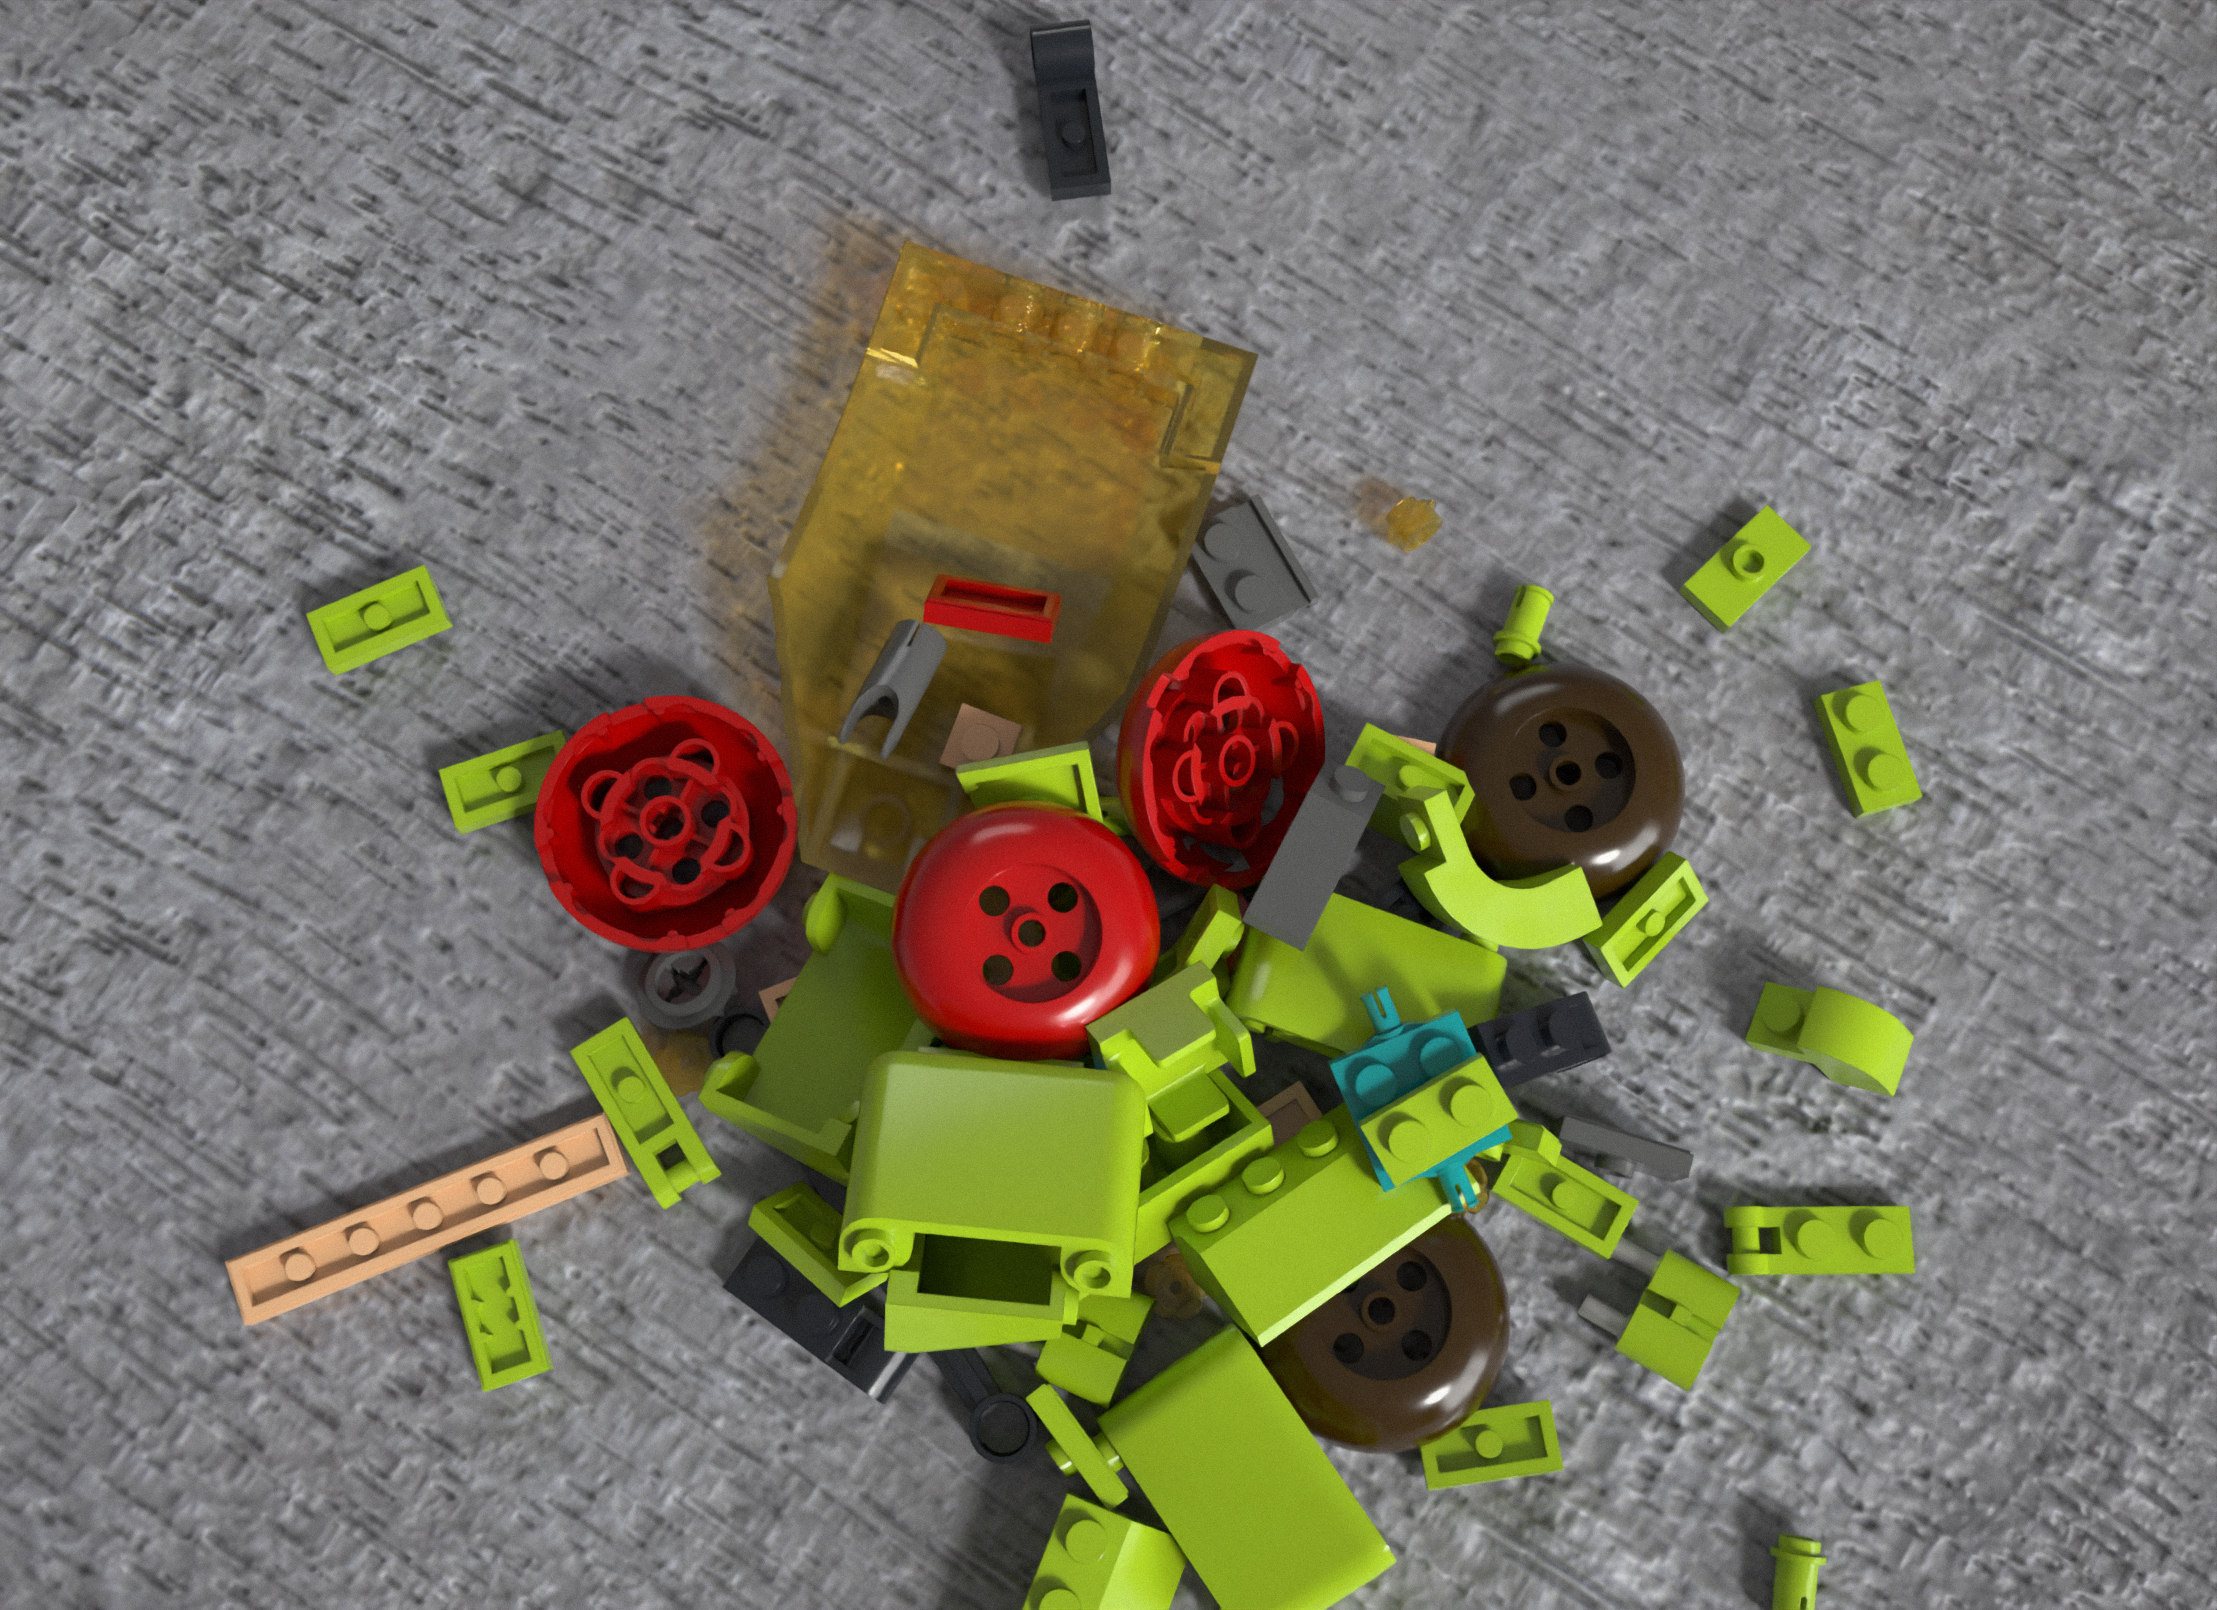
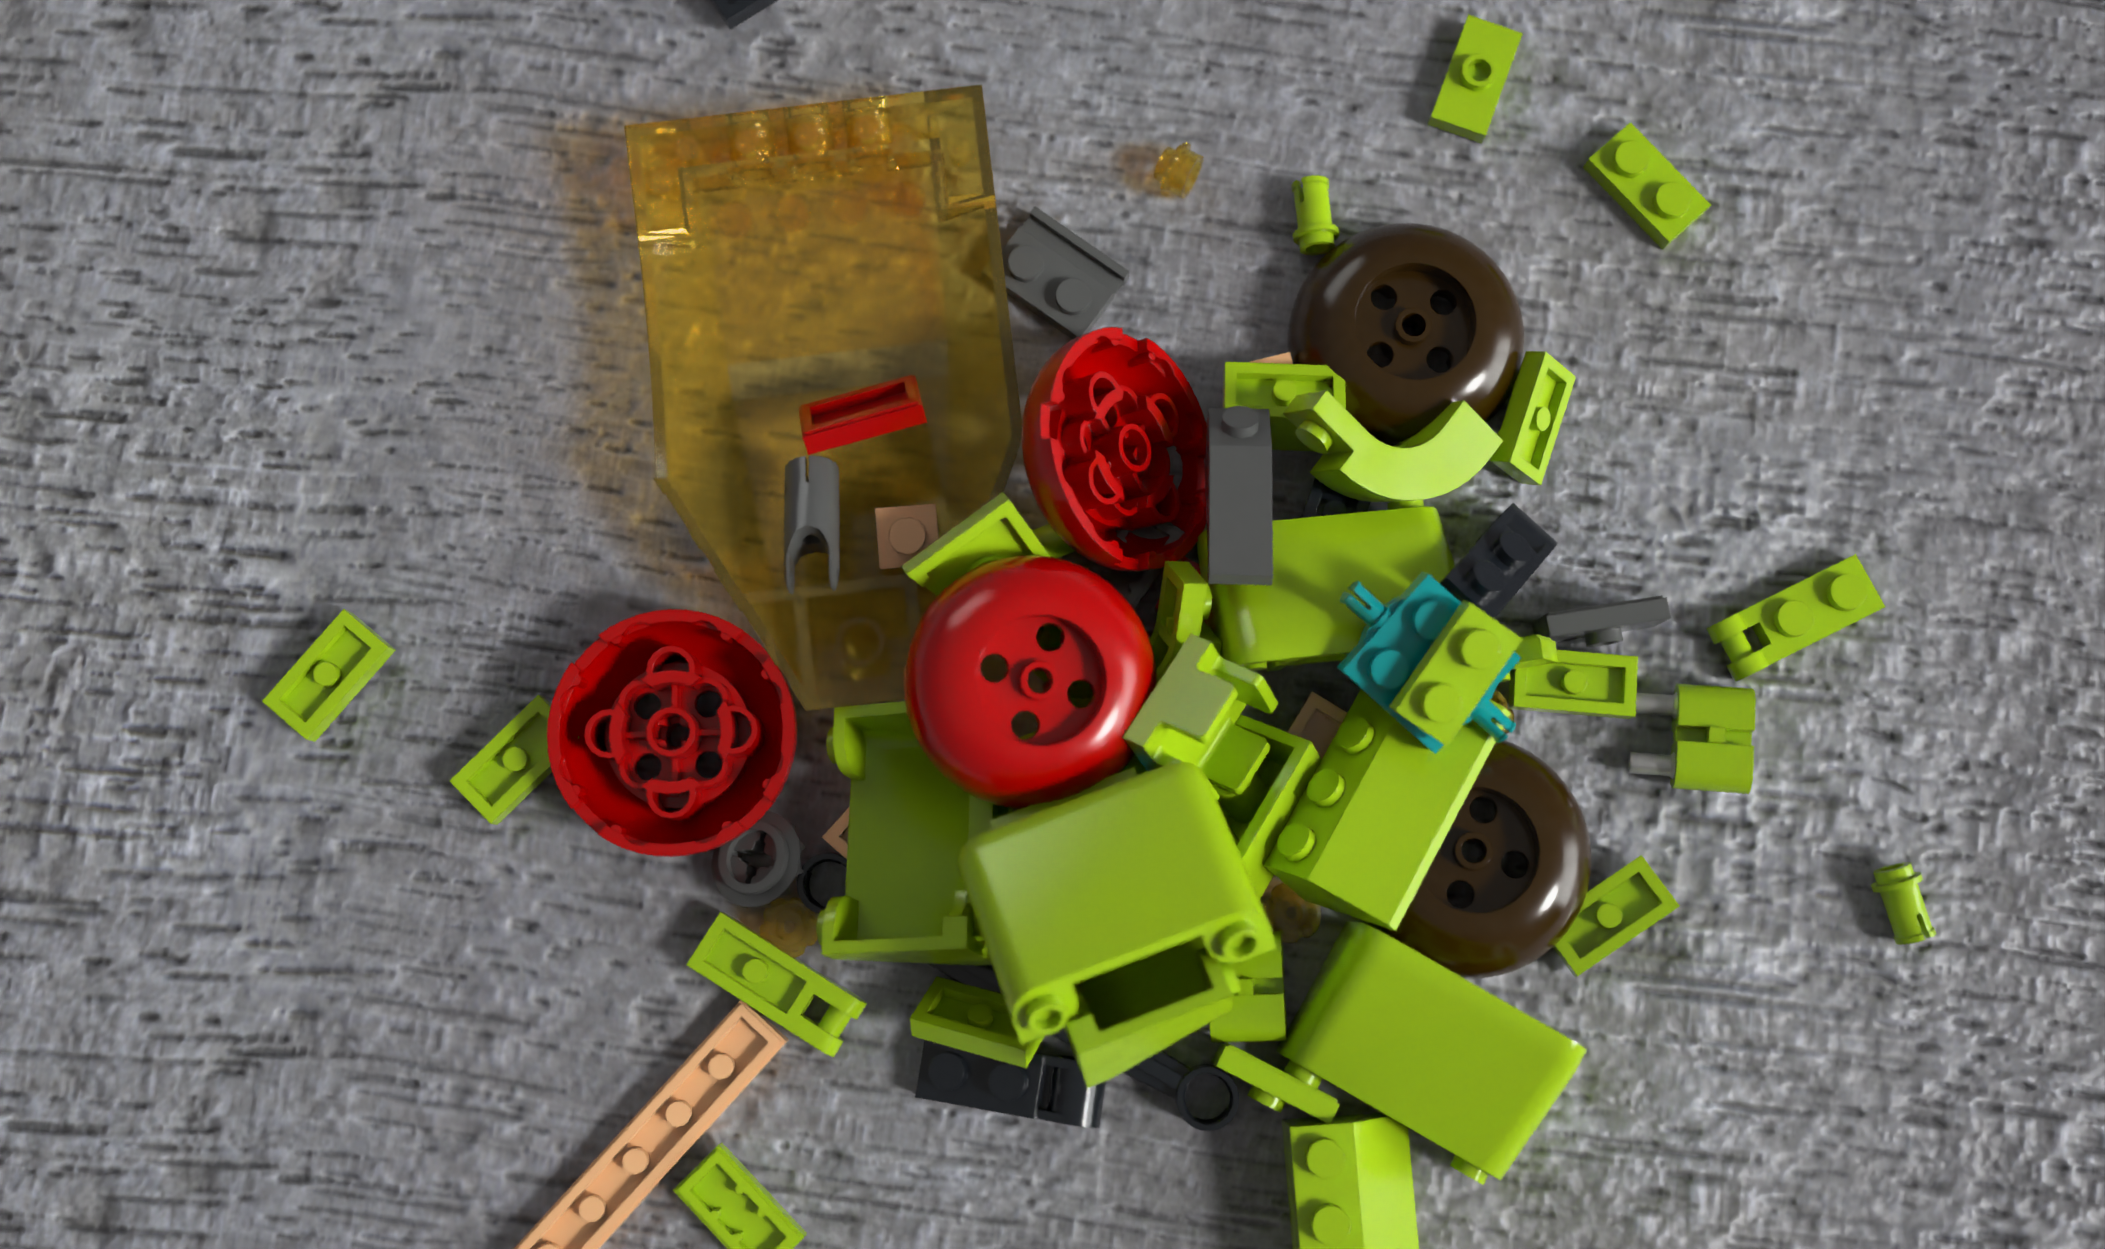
camera: 20 degrees left, 5 degrees up
lime brick [1745,981,1914,1097] -> none

